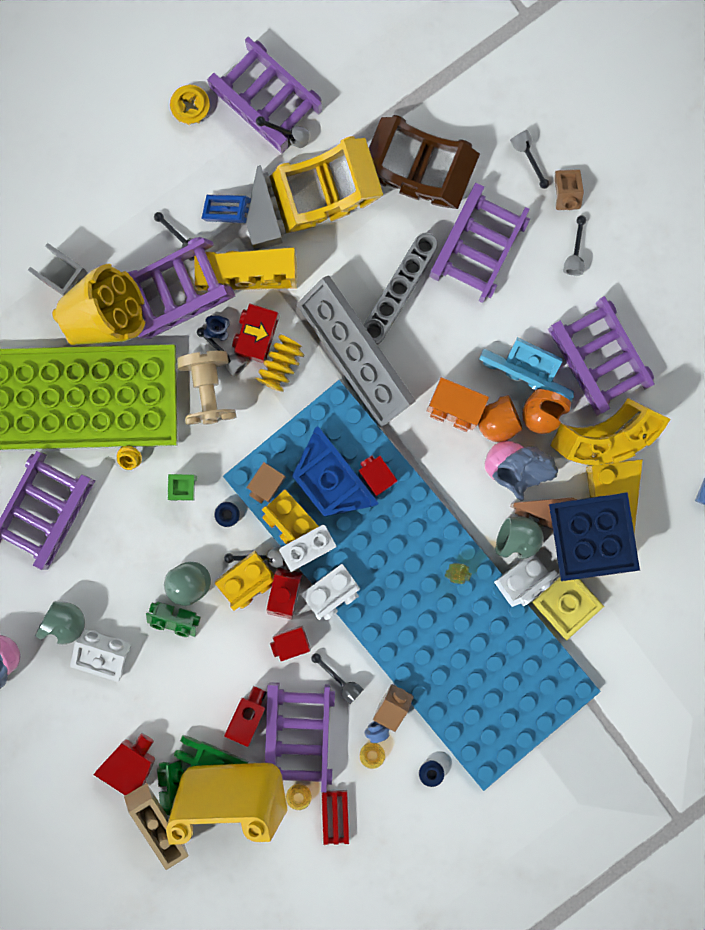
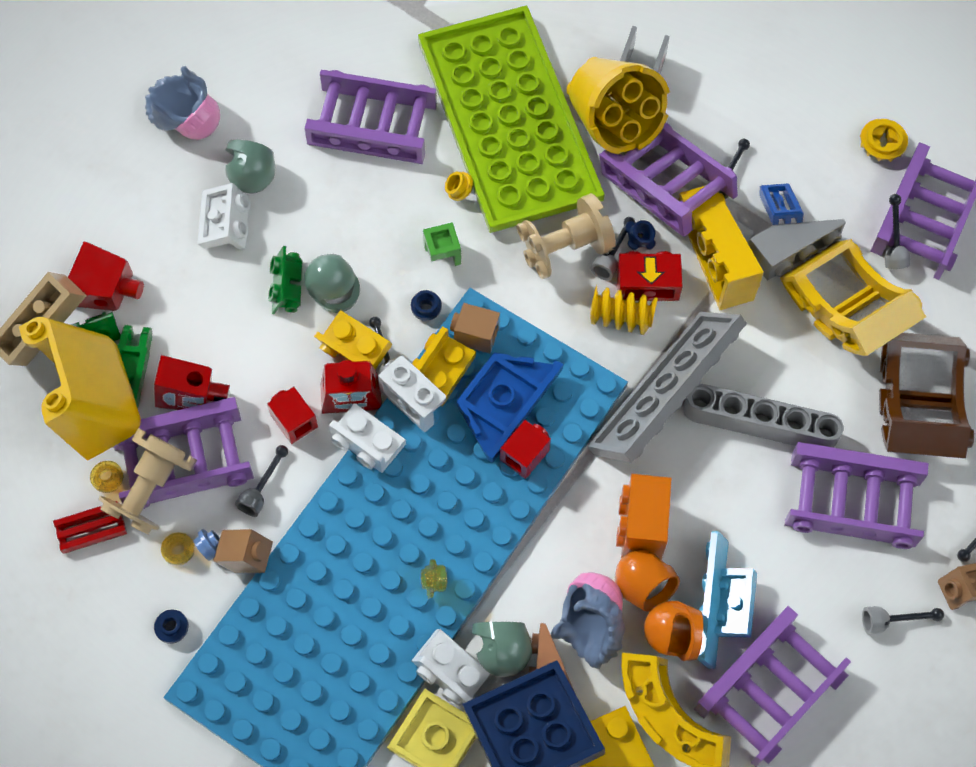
camera: 70 degrees right, 20 degrees down
none -> tan piece [98,428,197,535]

